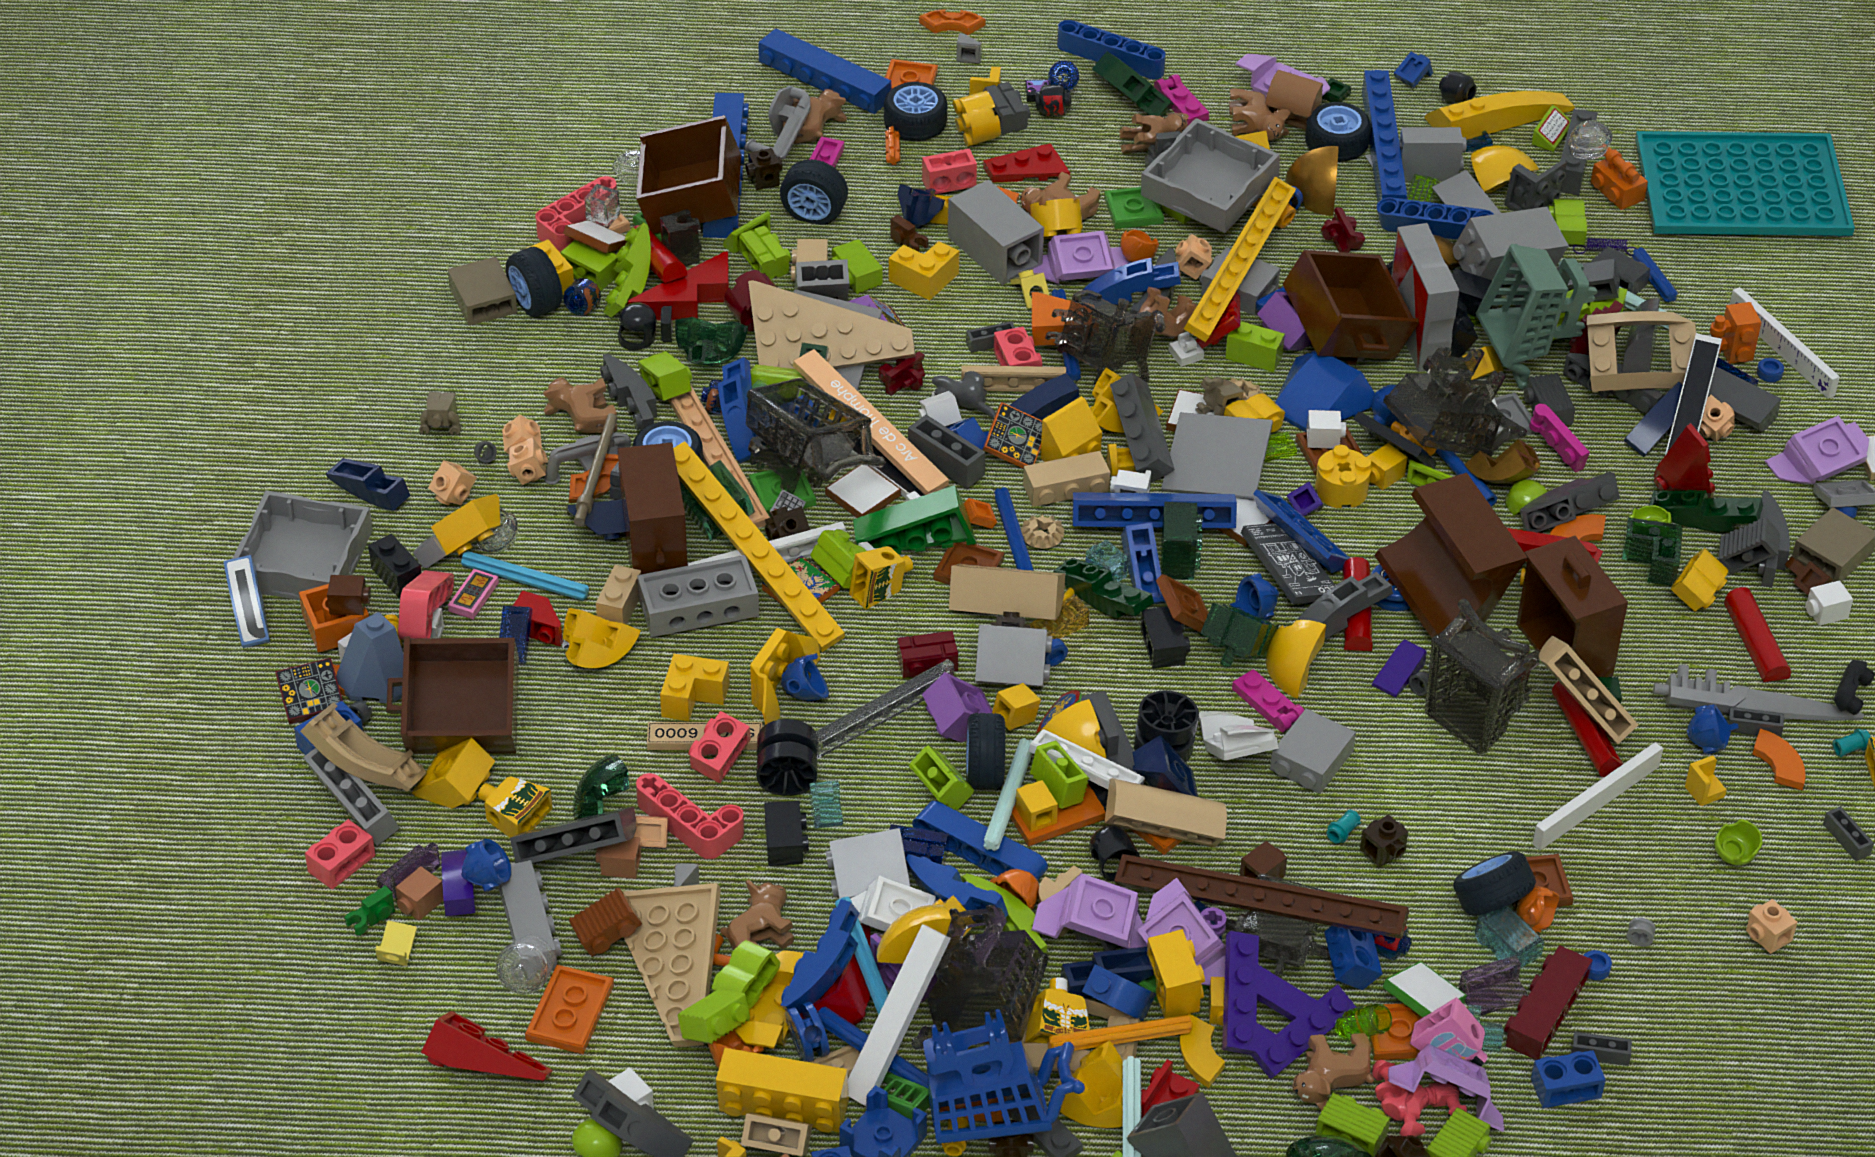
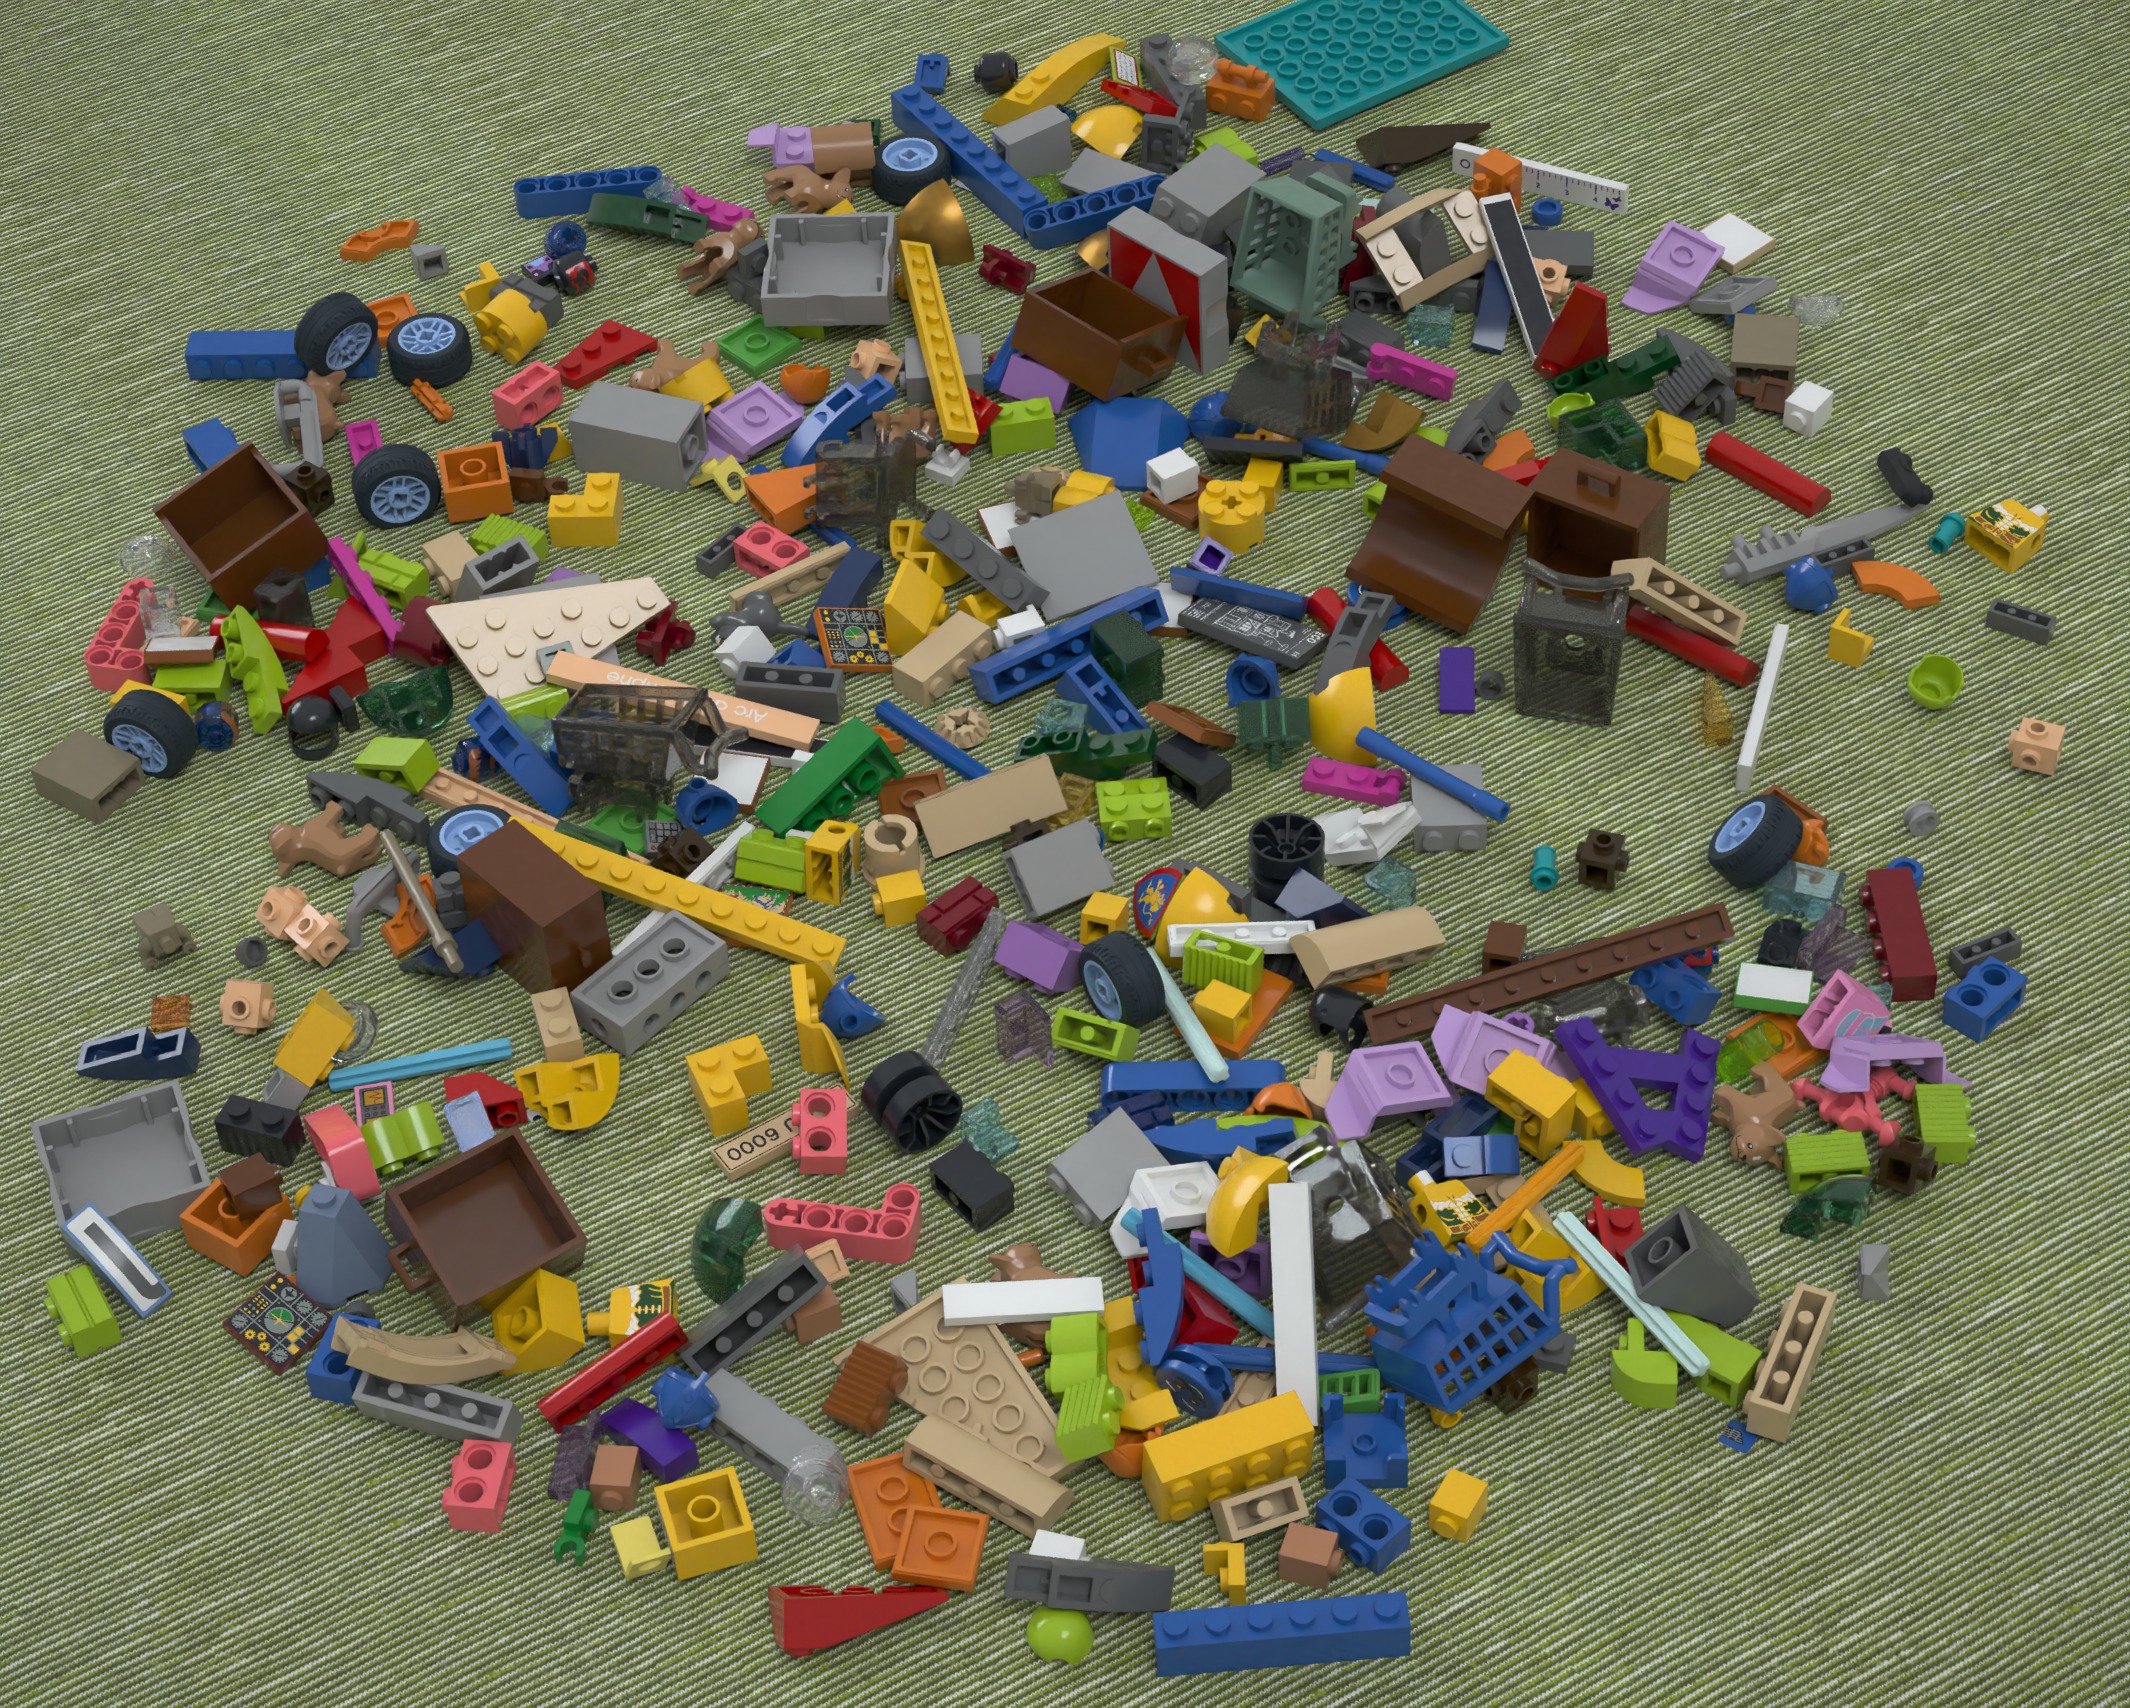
camera: 30 degrees left, 0 degrees up
none -> lime brick [43,1264,122,1358]
none -> clear orange tile [150,994,192,1033]
none -> black wheel [294,292,378,376]
none -> dark pink plate [328,536,404,659]
none -> lime brick [359,1101,445,1176]
none -> orange brick [437,441,515,523]
none -> red brick [536,1309,689,1434]
none -> clear light blue panel [643,174,694,212]
none -> yellow brick [654,1466,759,1581]
none -> blue helmet [675,777,739,836]
none -> tan piece [862,814,926,890]
none -> yellow brick [871,869,927,928]
none -> orange tile [891,1503,990,1592]
none -> tan brick [903,1413,1074,1540]
none -> white tile [942,1277,1104,1326]
none -> panel [994,989,1054,1068]
none -> lime plate [1096,777,1172,842]
none -> red wing [1100,78,1178,118]
none -> blue piece [1355,726,1510,823]
none -> dark brown wedge [1356,123,1491,174]
none -> clear light blue panel [1365,856,1416,911]
none -> clear light blue brick [1407,303,1455,349]
none -> clear yellow slope [1702,672,1734,748]
none -> black bracket [1757,919,1812,968]

